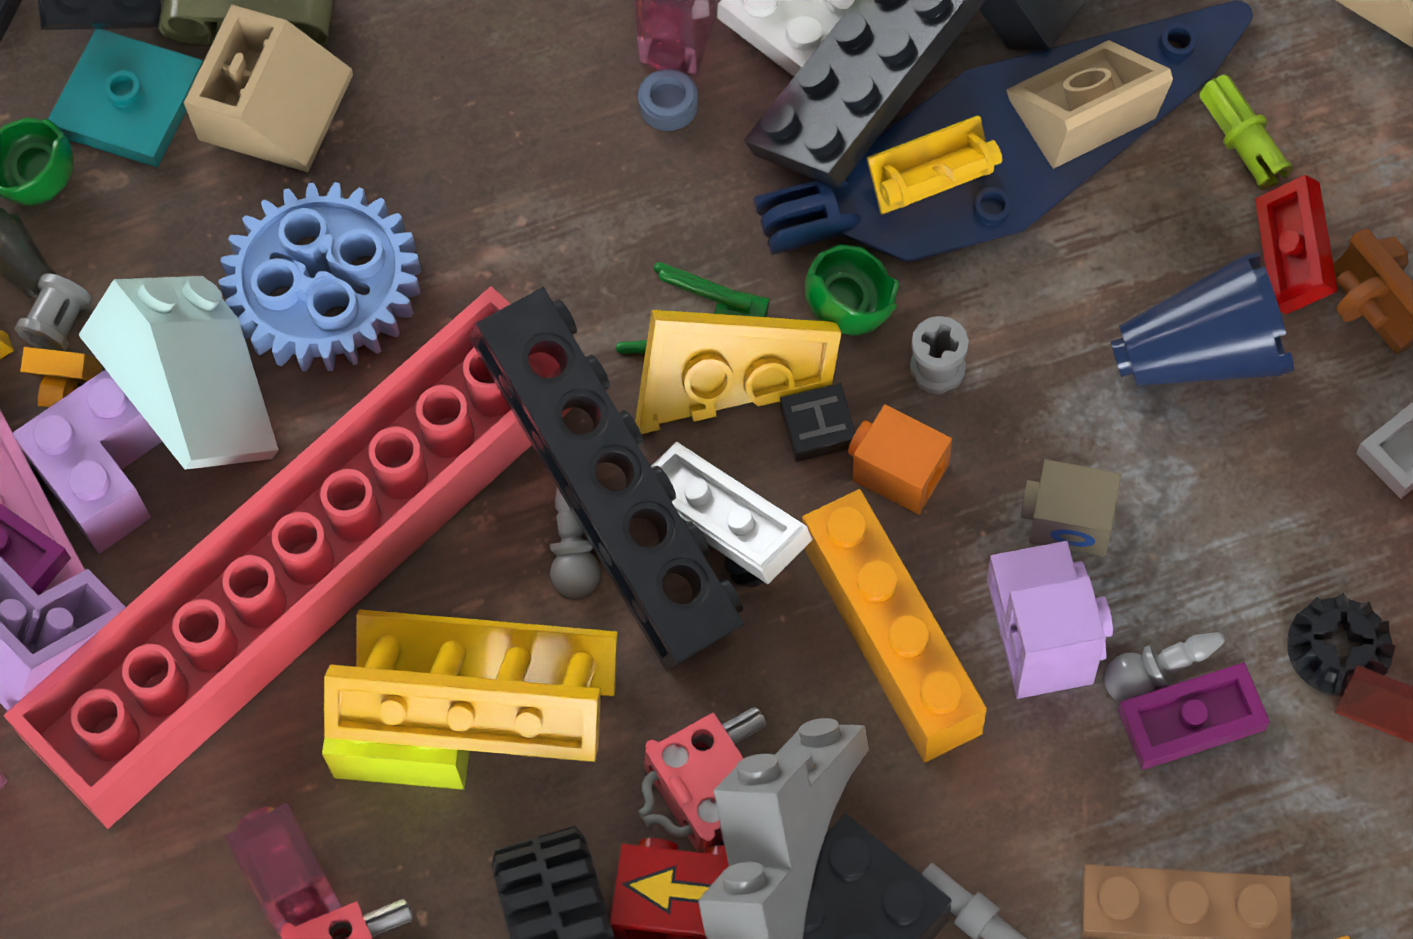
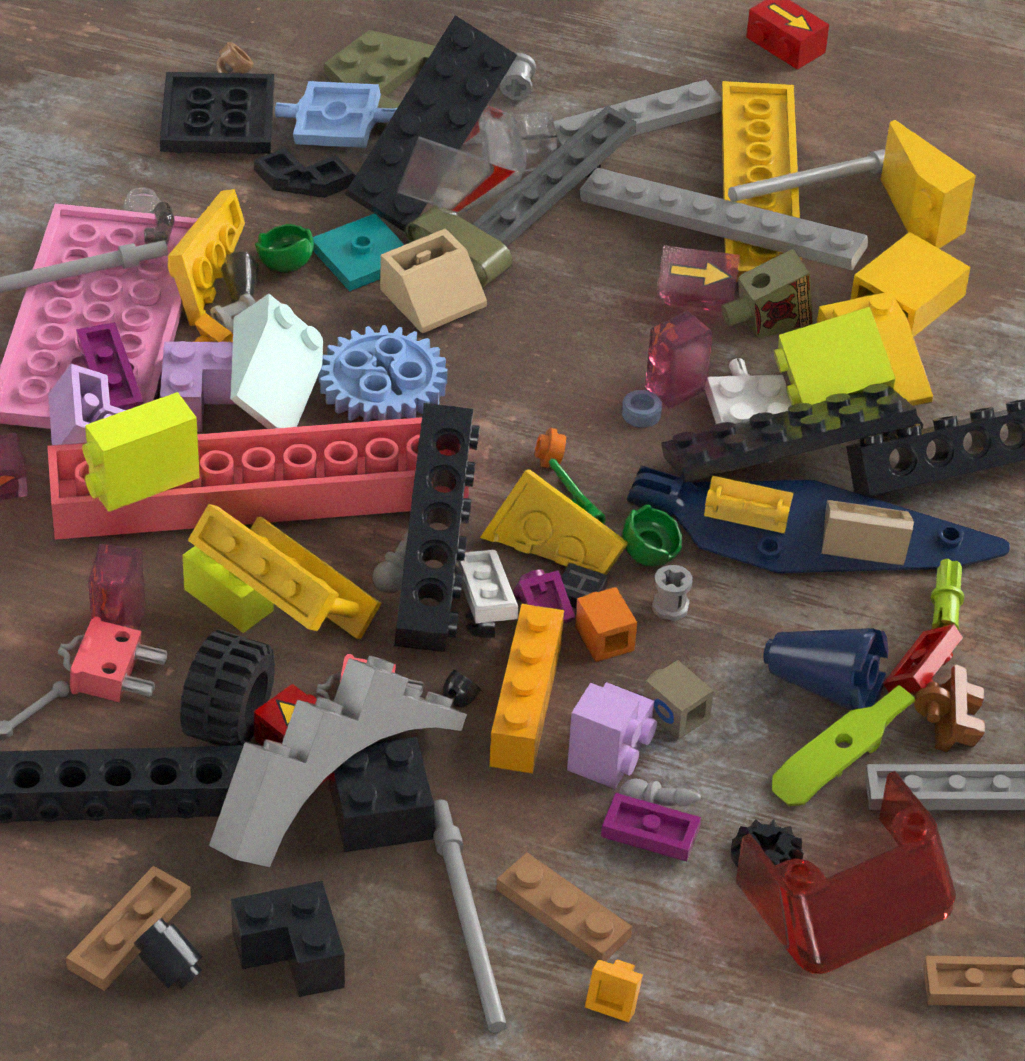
camera: 30 degrees right, 20 degrees down
none -> neon yellow brick [82,392,200,512]
none -> black hinge [443,669,481,707]
none -> magenta bracket [512,569,575,624]
none -> orange plate [534,428,566,468]
none -> lime piece [772,685,915,807]

